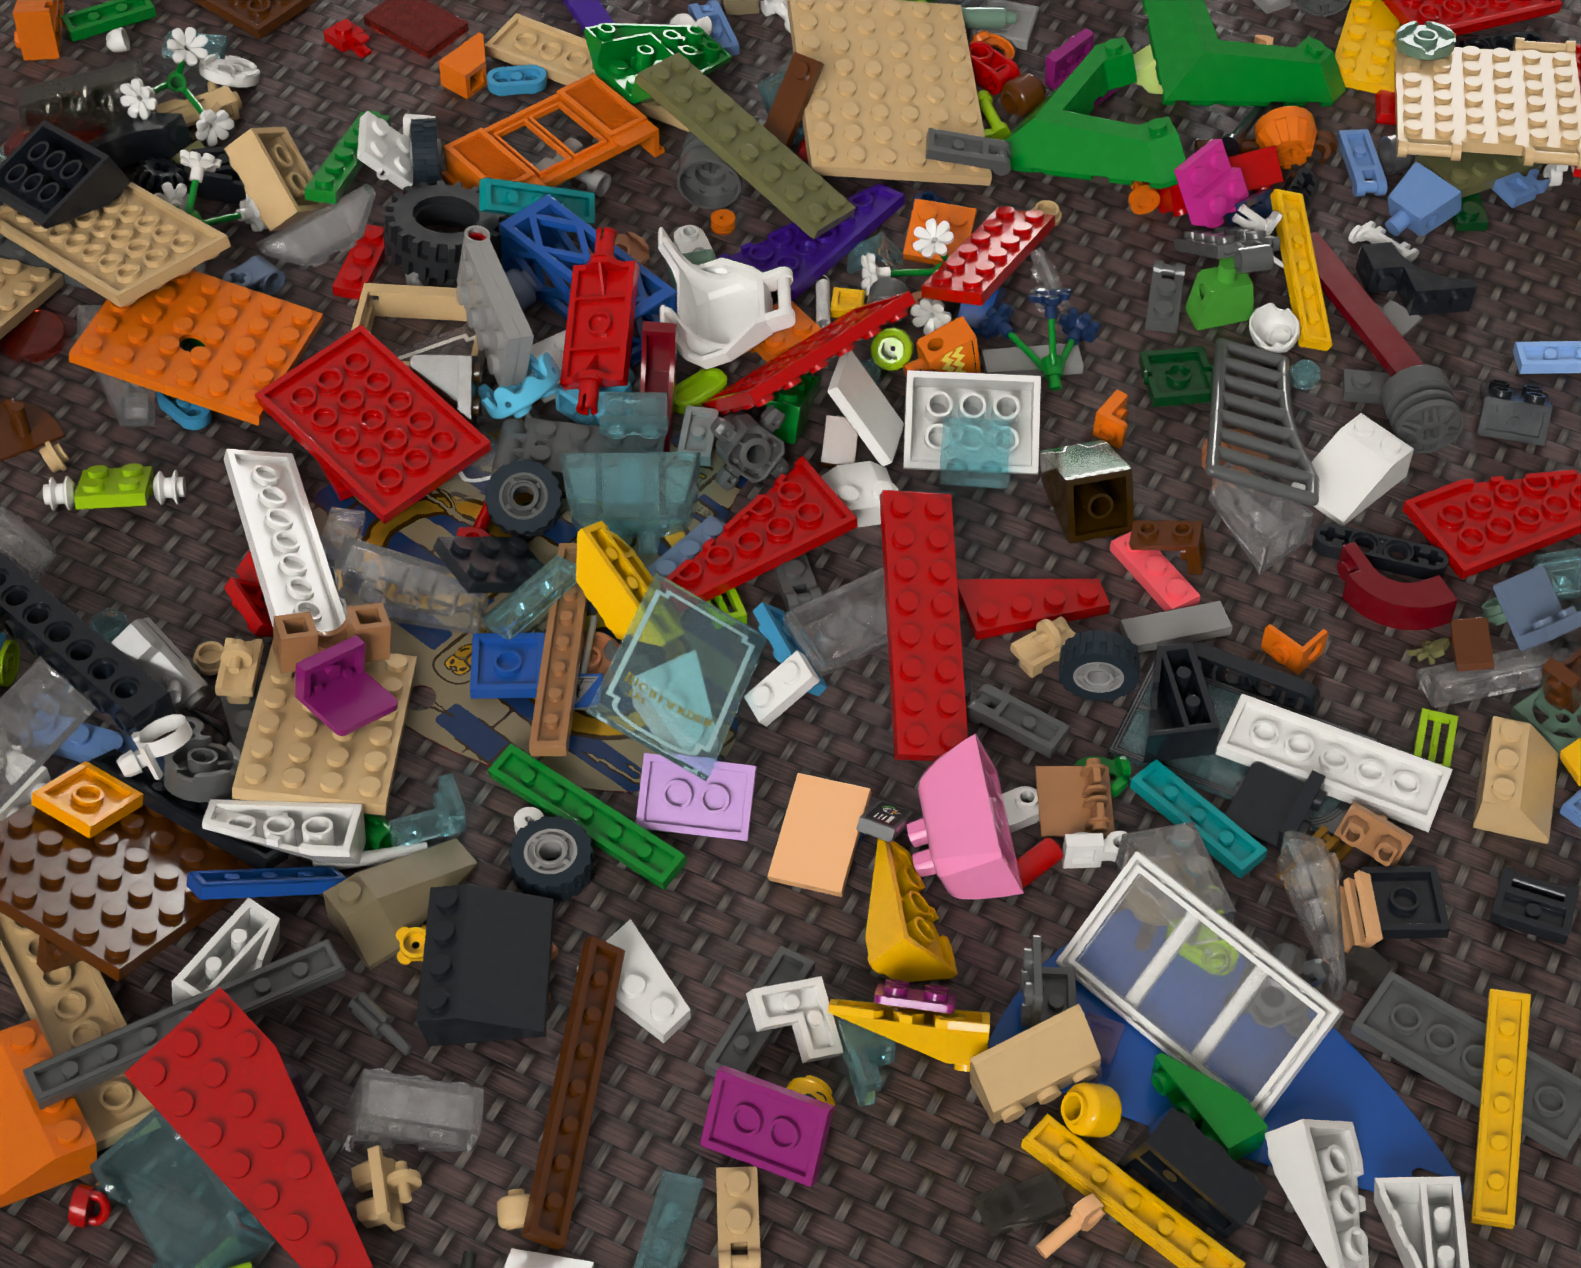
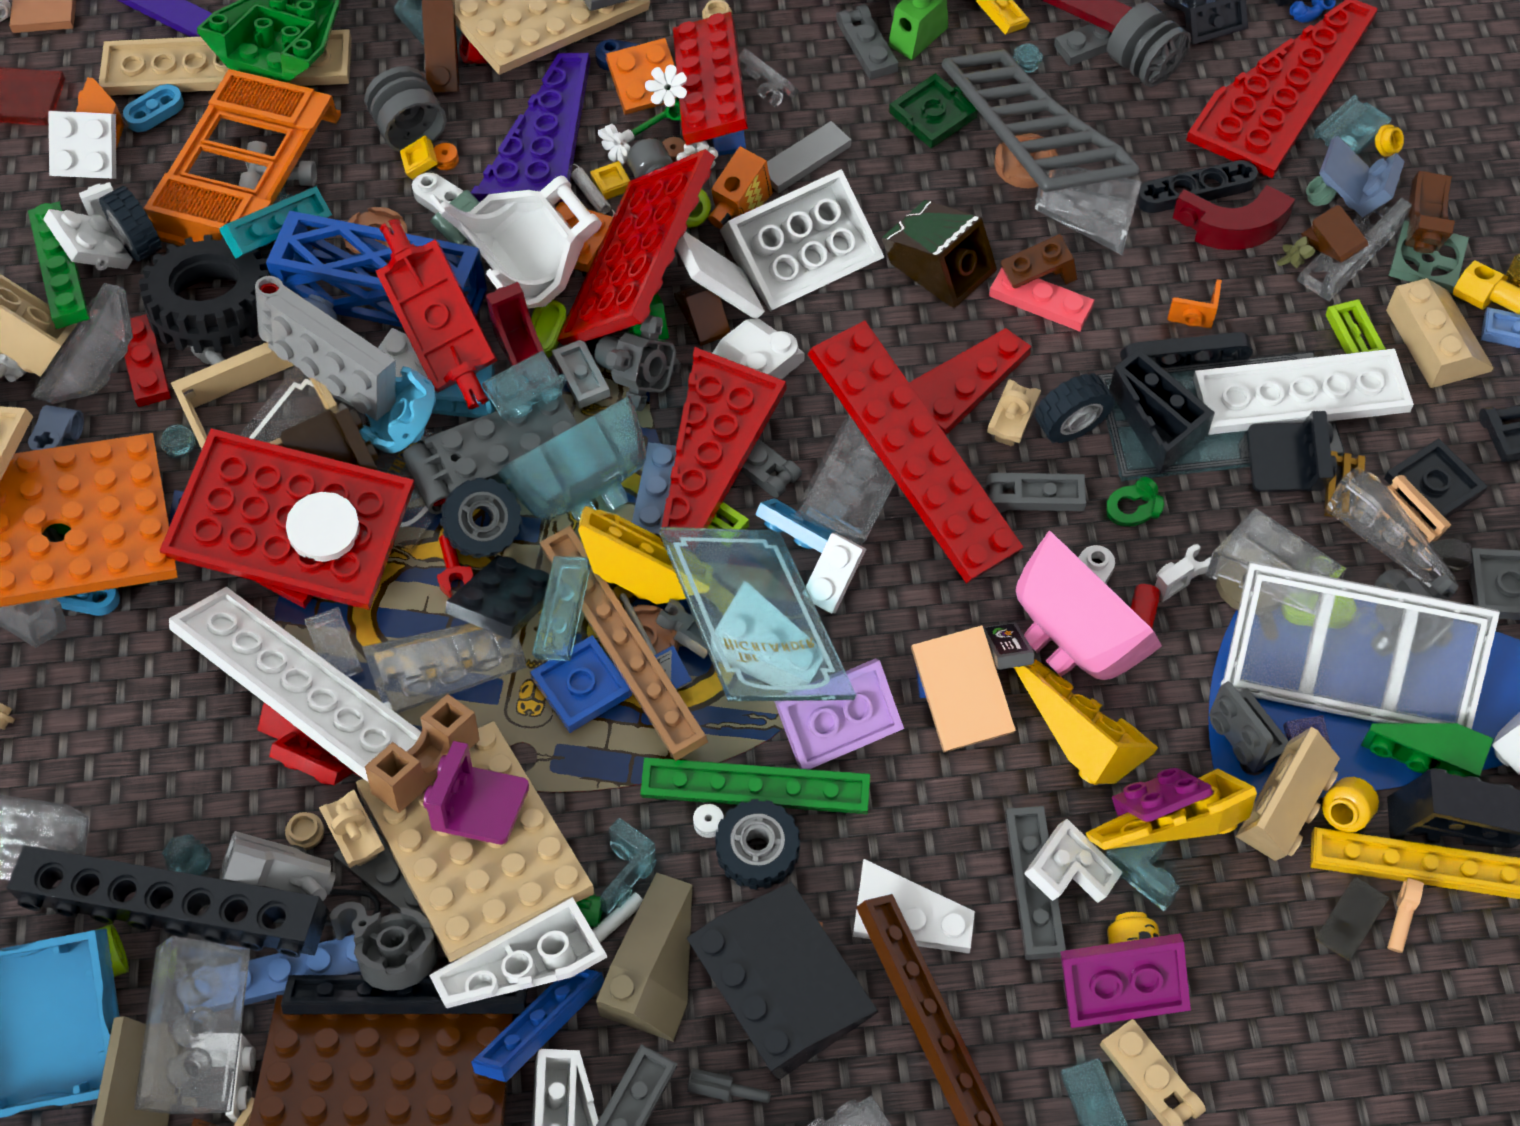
camera: 30 degrees left, 10 degrees up
light orange tile [31,761,144,839] -> none
lime plate [43,463,186,511] -> none
white piece [116,714,192,780] -> none
yellow plate [396,925,426,965] -> none
olive plate [635,52,856,240] -> none
clear light blue bracket [847,232,904,274] -> none
clear light blue bracket [939,417,1011,489] -> none
dark blue plant [978,288,1101,391] -> none
medium nougat hinge [1035,758,1115,838] -> none
orange bracket [1092,389,1129,449] -> none
light grey tile [1119,601,1233,653] -> none
teal plate [1129,759,1267,879] -> none
white hair [1249,303,1300,354] -> none
white slope [1291,413,1414,526] -> none
medium nougat hips [1334,801,1413,866] -> none
none -> white plate [48,111,116,179]
none -> clear light blue plate [161,424,196,458]
none -> white tile [286,492,360,562]
none -> yellow tile [400,135,438,180]

